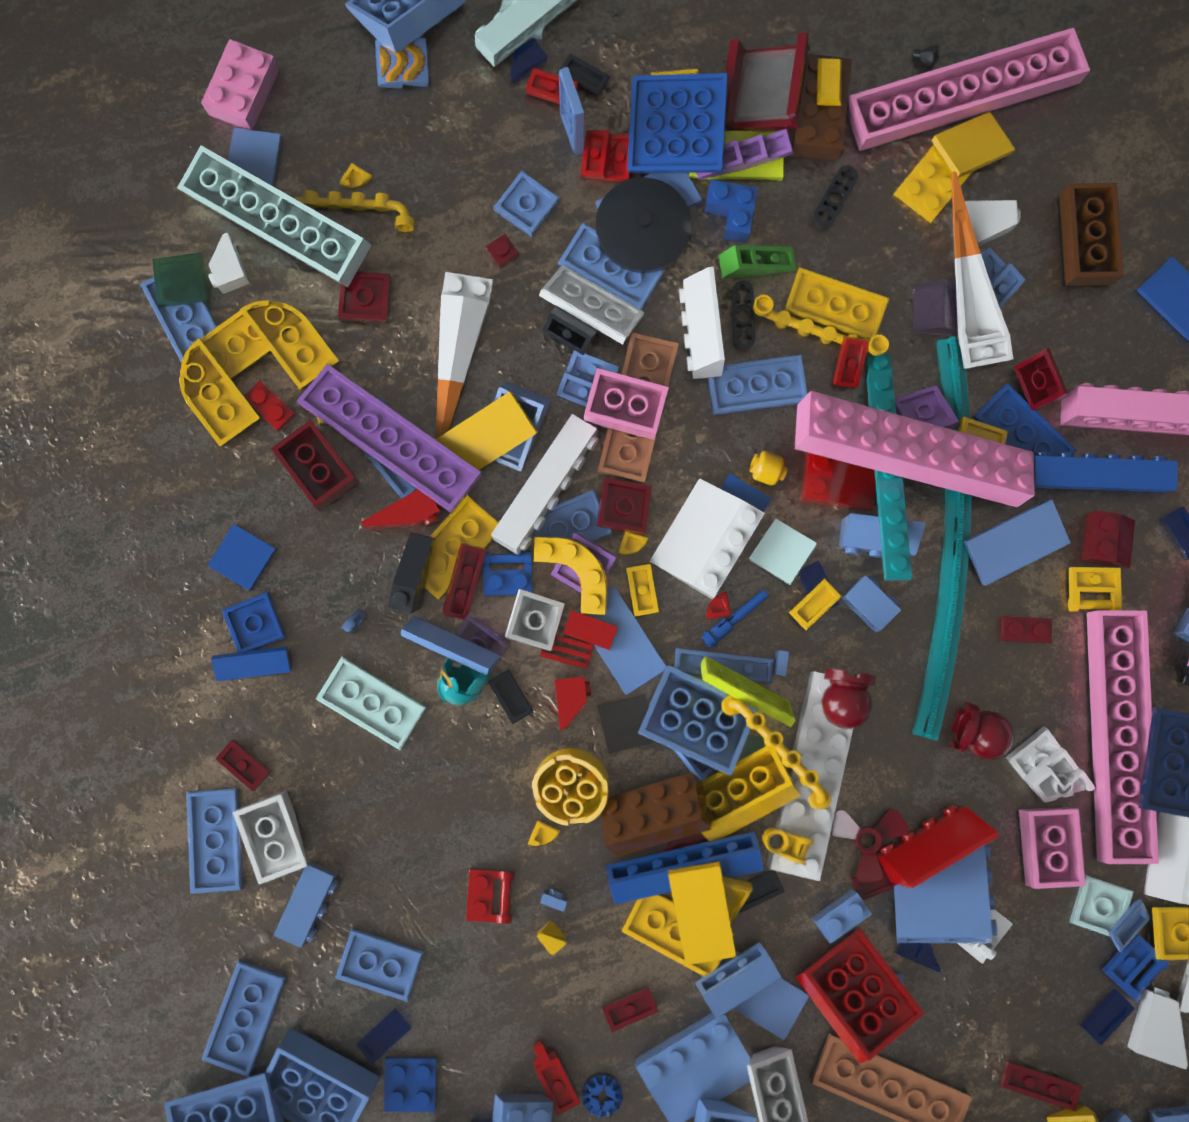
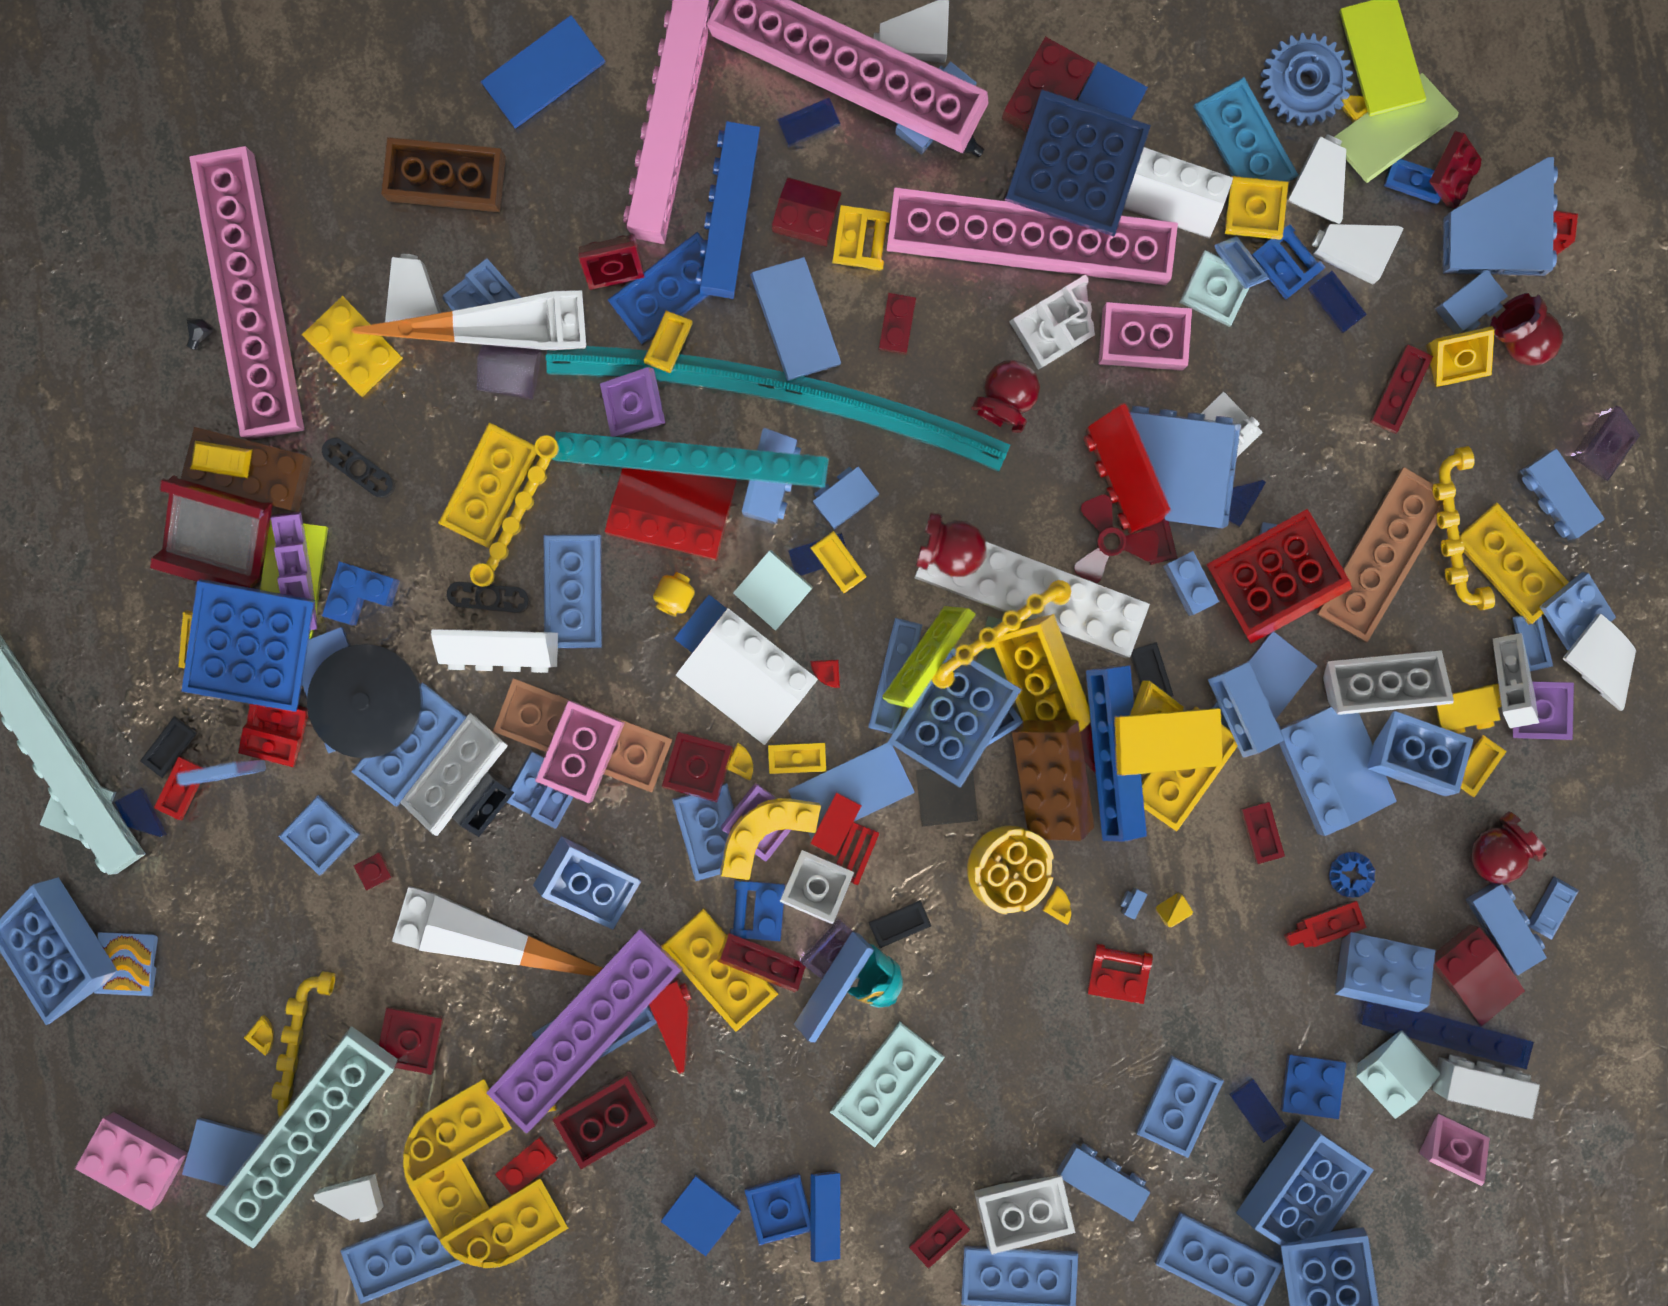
camera: 80 degrees left, 5 degrees up
clear green tile [152,252,208,308] -> none
medium blue tile [341,609,367,634] -> none
black slope [388,532,435,614] -> none
yellow tile [435,391,538,470] -> none
white brick [491,414,599,555] -> none
red slope [555,677,591,730] -> none
blue pin [701,590,769,648] -> none
bright green slope [718,245,797,279] -> none
yellow piece [761,828,814,866] -> none
medium blue tile [772,650,789,677] -> none
bright pink brick [795,391,1035,507] -> none
red plate [833,336,869,388] -> none
yellow tile [932,112,1015,178] -> none

